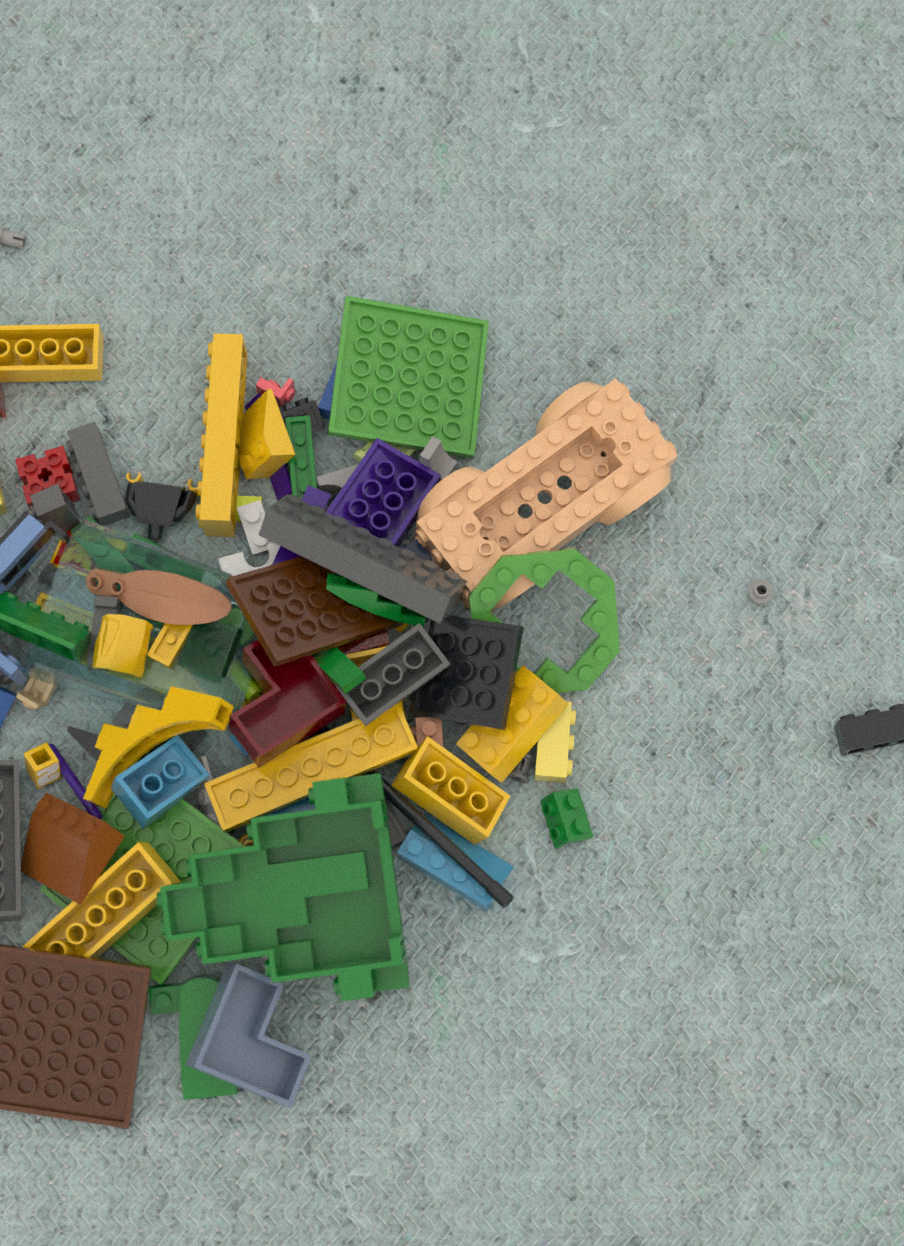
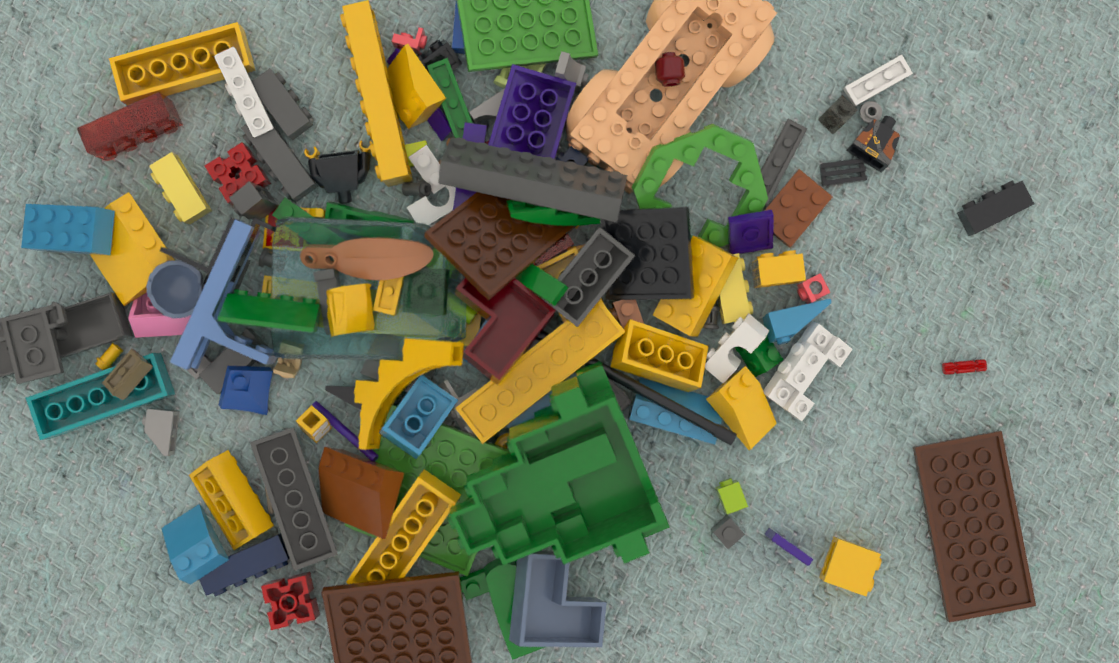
camera: 20 degrees left, 15 degrees up
none -> white bracket [214,47,274,137]
none -> dark grey brick [252,68,313,141]
none -> dark grey pin [402,180,431,198]
none -> dark red head [655,52,685,87]
none -> white arch [705,313,769,384]
none -> yellow slope [706,366,777,450]
none -> dark grey brick [711,515,745,549]
none -> lime brick [715,478,748,515]
none -> dark purple tile [728,210,774,254]
none -> yellow brick [751,250,806,288]
none -> dark grey tile [761,118,808,206]
none -> dark azure slope [762,299,832,345]
none -> white bracket [763,321,853,421]
none -> dark orange plate [764,169,833,248]
none -> dark purple tile [765,528,814,566]
none -> coral bracket [797,273,830,304]
none -> clear smoke bracket [818,95,858,134]
none -> black tile [819,159,867,186]
none -> yellow piece [819,536,882,596]
none -> white plate [843,55,913,107]
none -> torso [846,116,900,172]
none -> reddish brown plate [913,431,1036,623]
none -> red axle [942,359,987,375]

